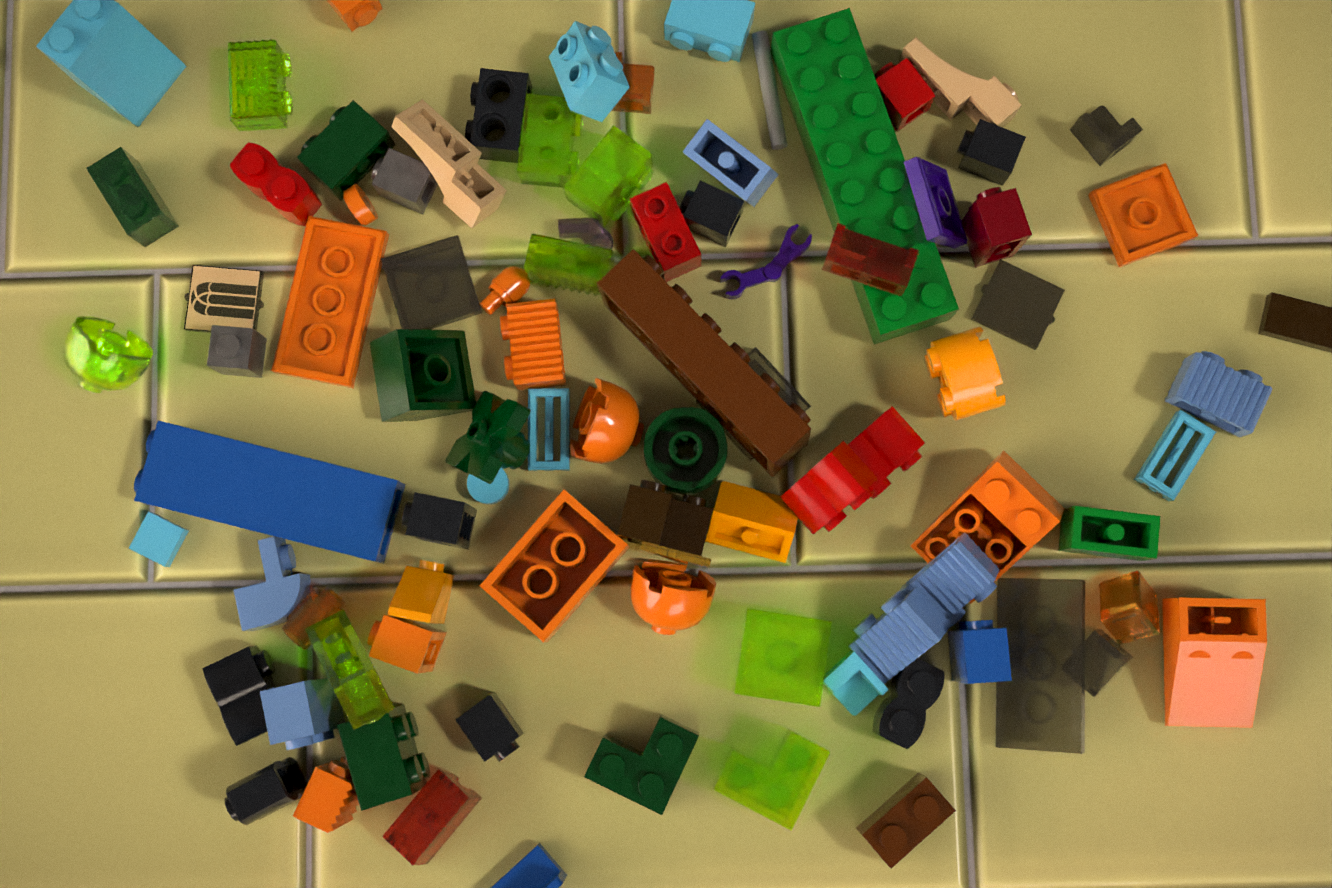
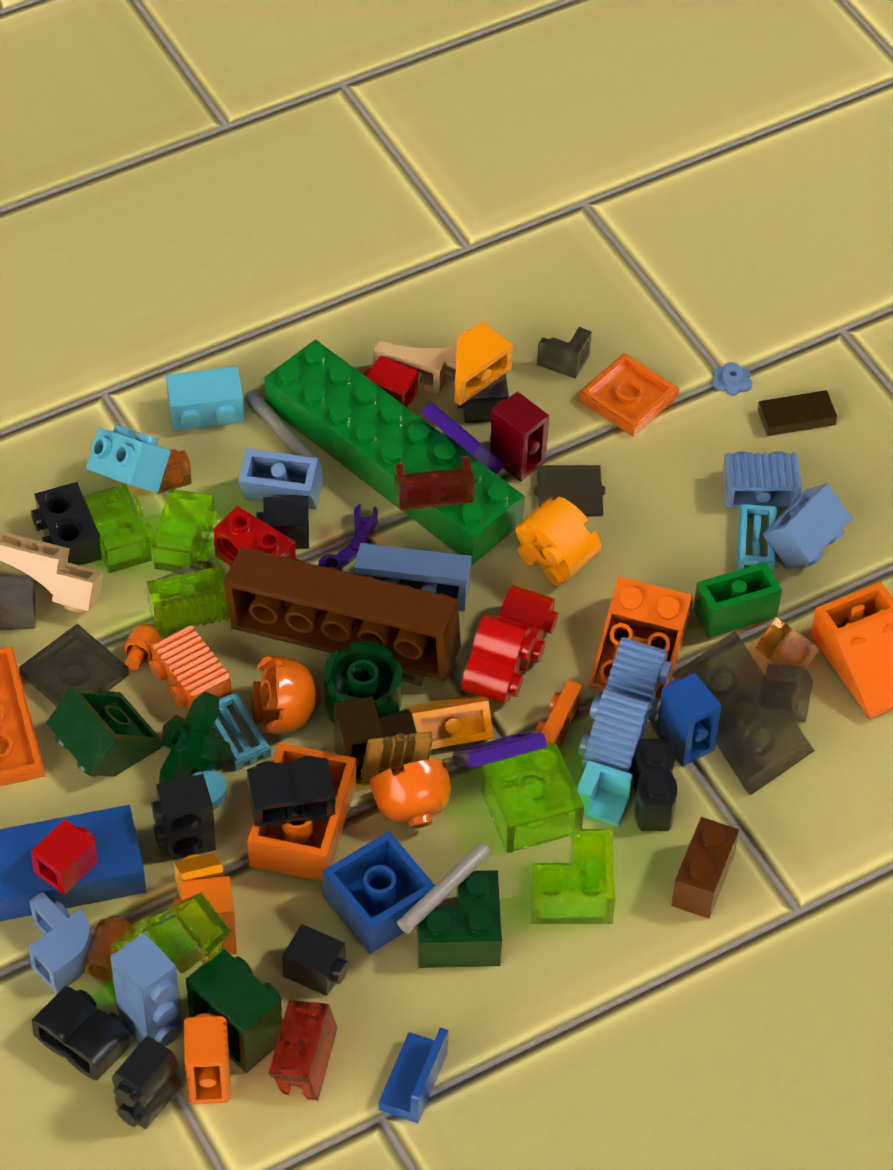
camera: 35 degrees left, 30 degrees down
none -> red brick [31,819,98,895]
none -> black brick [247,756,336,827]
none -> blue brick [322,831,435,954]
none -> medium blue brick [353,543,472,612]
none -> light grey bar [397,843,491,934]
none -> dark purple tile [452,732,547,768]
none -> light orange slope [455,321,513,406]
none -> orange plate [535,679,582,765]
none -> medium blue plant [713,362,752,396]
none -> medium blue brick [763,483,852,569]

